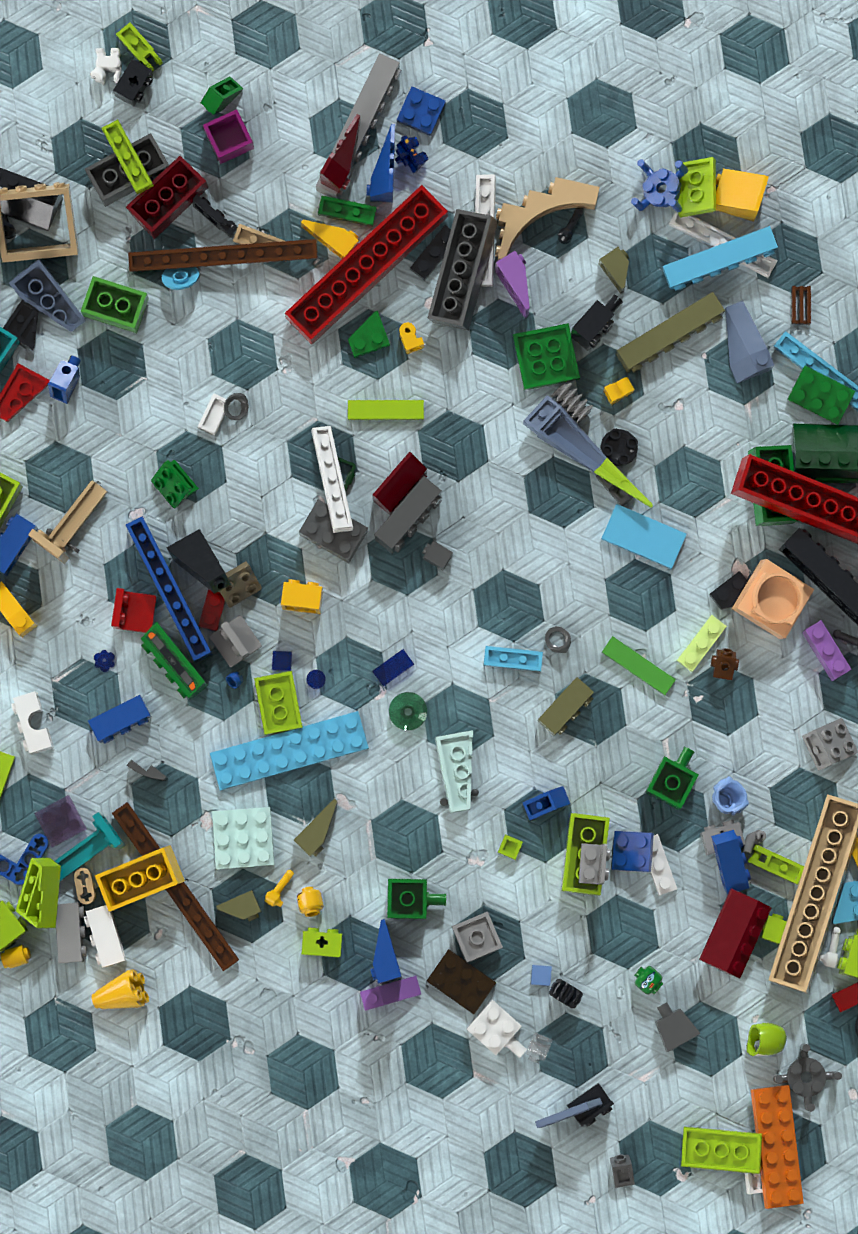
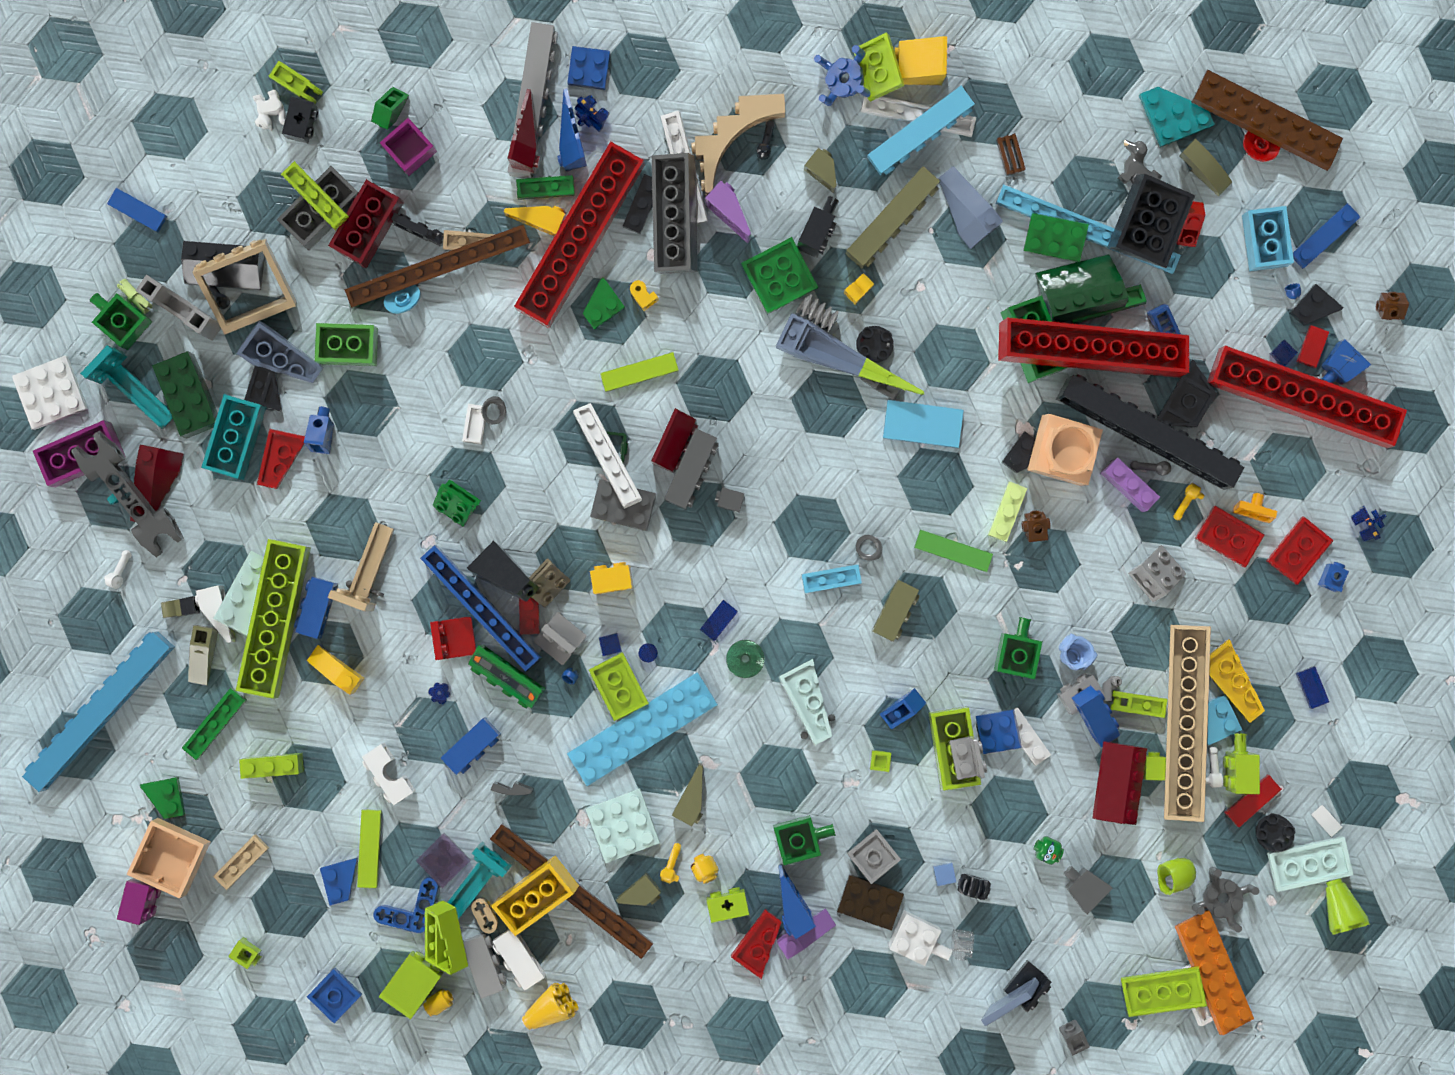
camera: 15 degrees left, 5 degrees up
none -> red wing [730,909,781,980]

